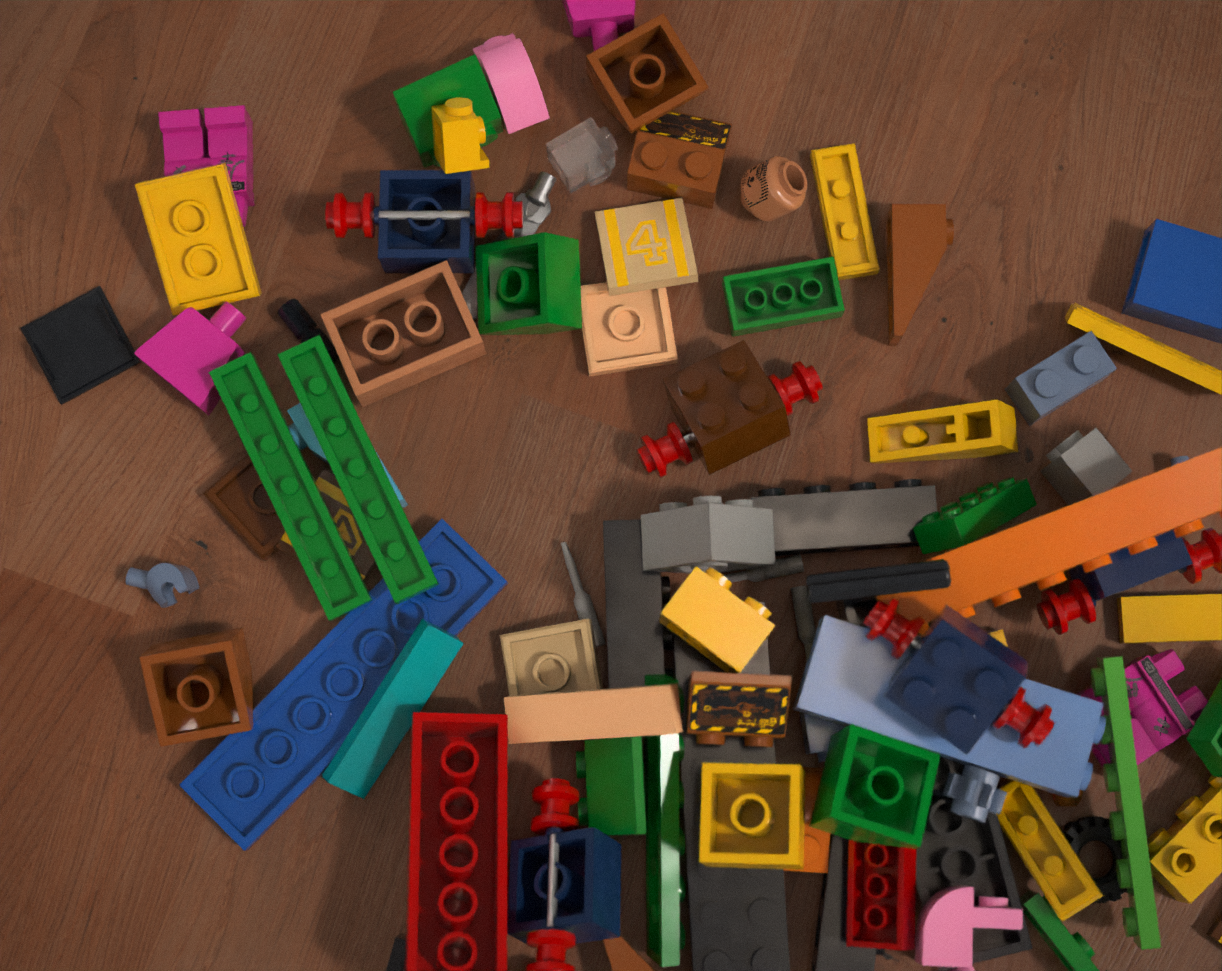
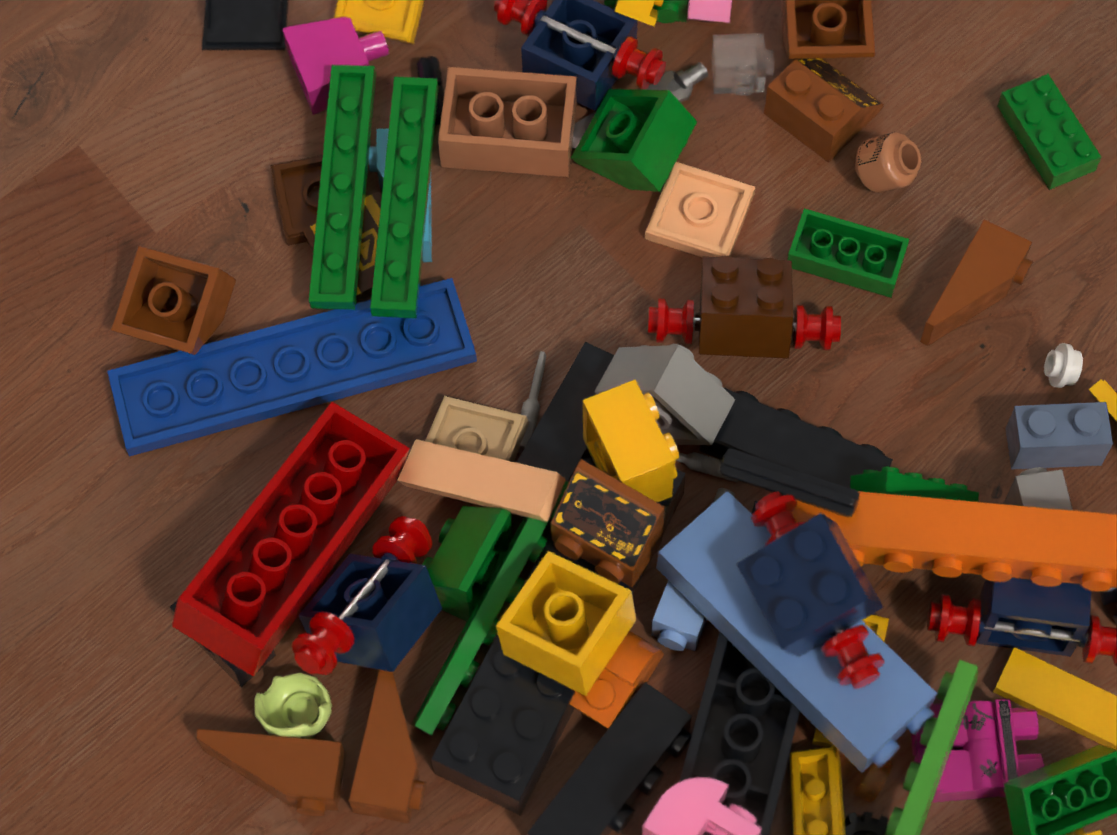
camera: 30 degrees right, 15 degrees down
sand blue piece [126,563,199,608] -> none
teal tile [322,618,464,799] -> none
tan tile [595,198,698,296] -> none
yellow tile [810,143,880,280] -> none
green slope [810,724,940,849] -> none
red piece [847,840,916,951] -> none
yellow slope [867,399,1018,464] -> none
sand blue gear [943,764,1007,823] -> none
none -> green piece [997,74,1101,190]
none -> white plate [1044,343,1083,388]

